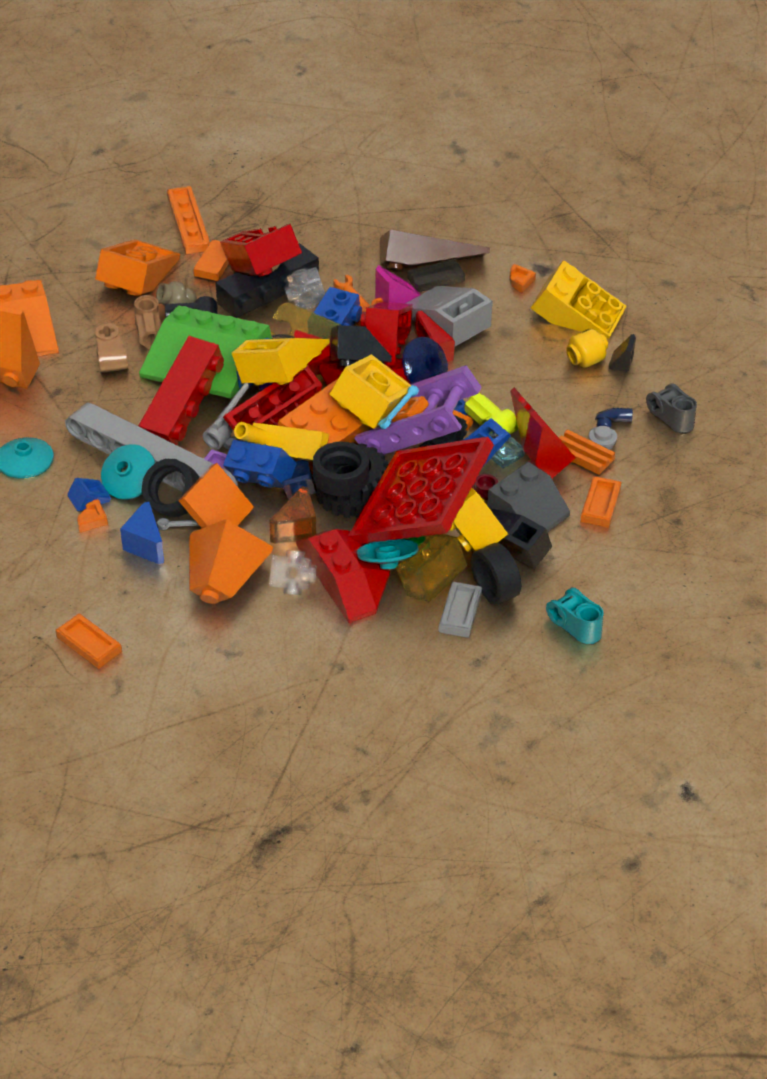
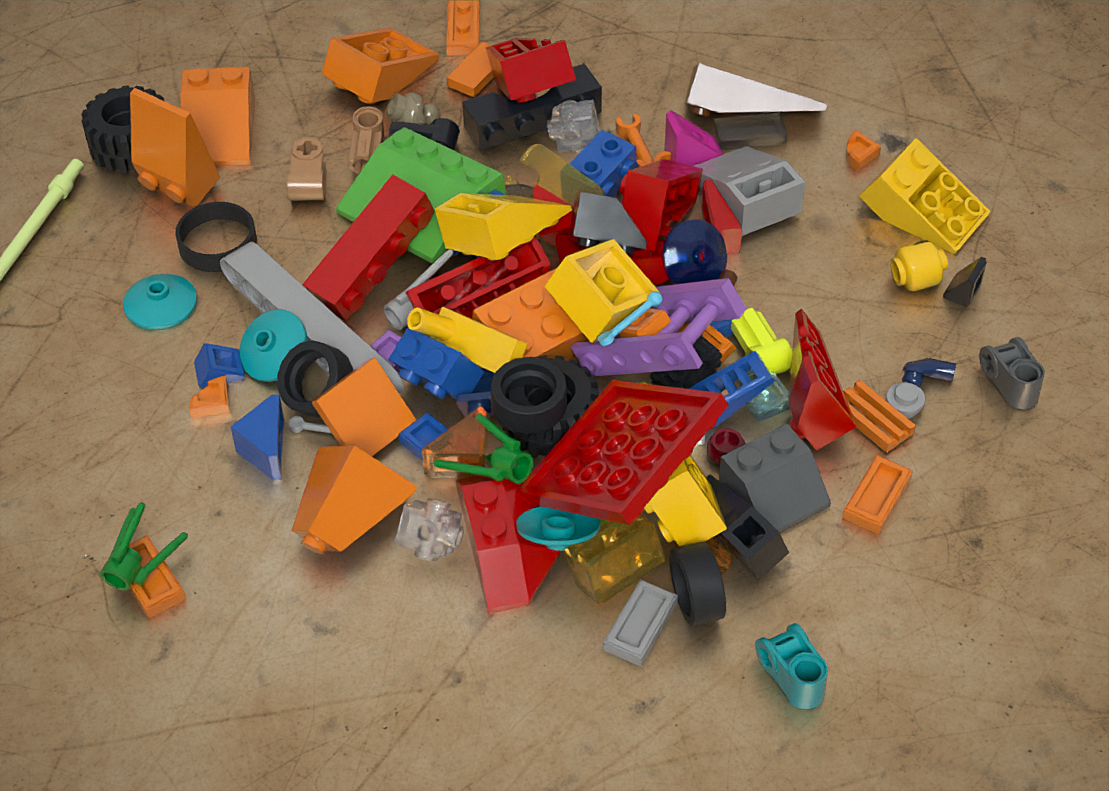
camera: 15 degrees right, 5 degrees up
none -> green plant [99,502,188,591]
none -> black tyre [175,202,257,272]
none -> blue tile [399,413,454,464]
none -> green plant [433,413,533,483]

